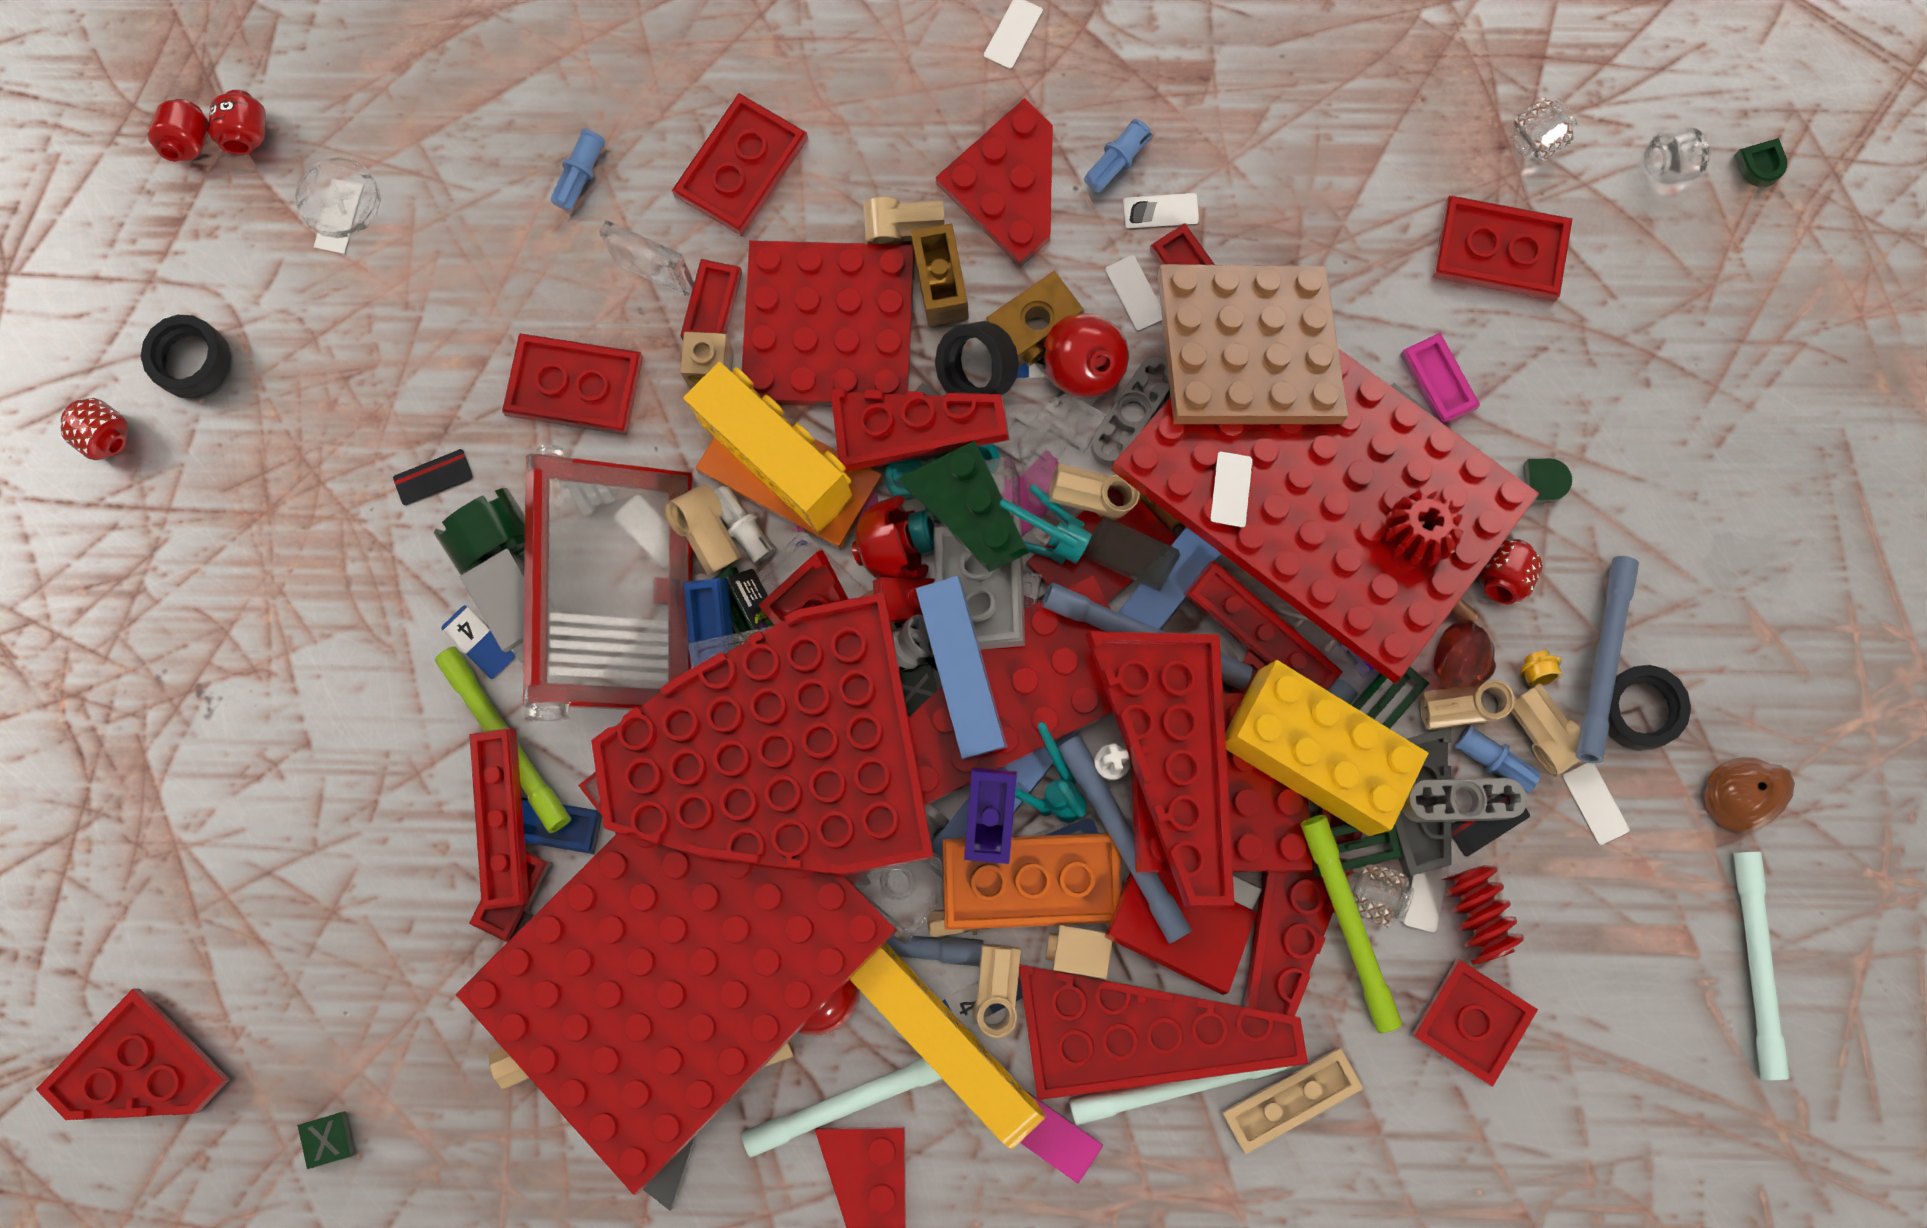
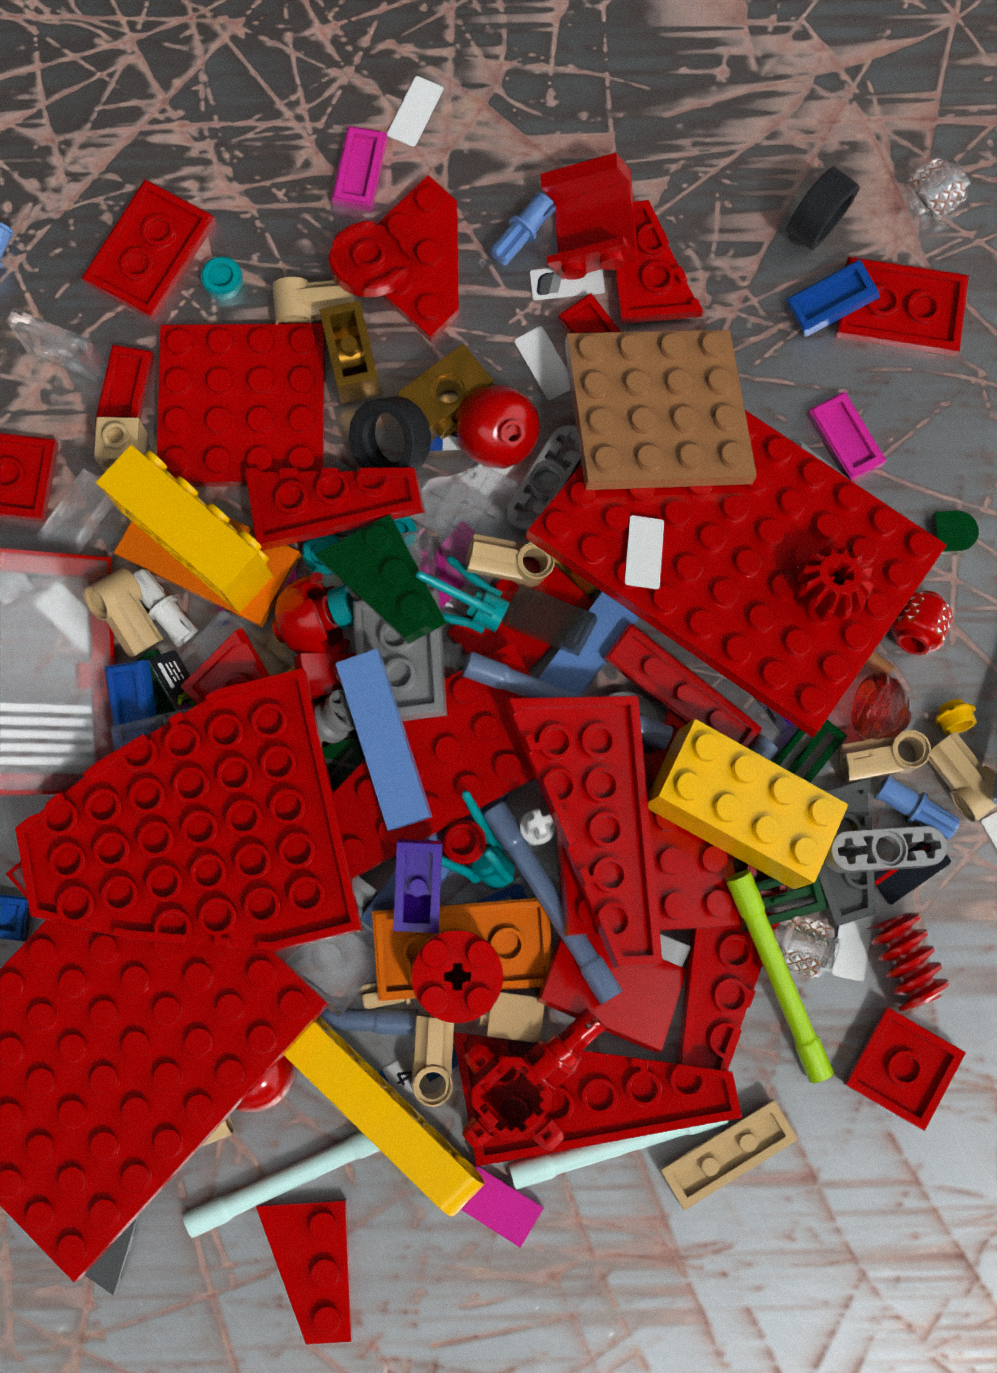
camera: 10 degrees left, 0 degrees up
none -> clear tile [36,468,113,555]
none -> teal tile [201,256,244,300]
none -> red tile [328,221,411,297]
none -> dark pink tile [332,126,388,212]
none -> red brick [410,929,503,1023]
none -> red plate [442,820,487,864]
none -> red piece [462,1008,606,1152]
none -> red panel [540,152,639,280]
none -> red wing [614,200,703,325]
none -> black tyre [786,167,860,250]
none -> blue tile [786,259,880,337]

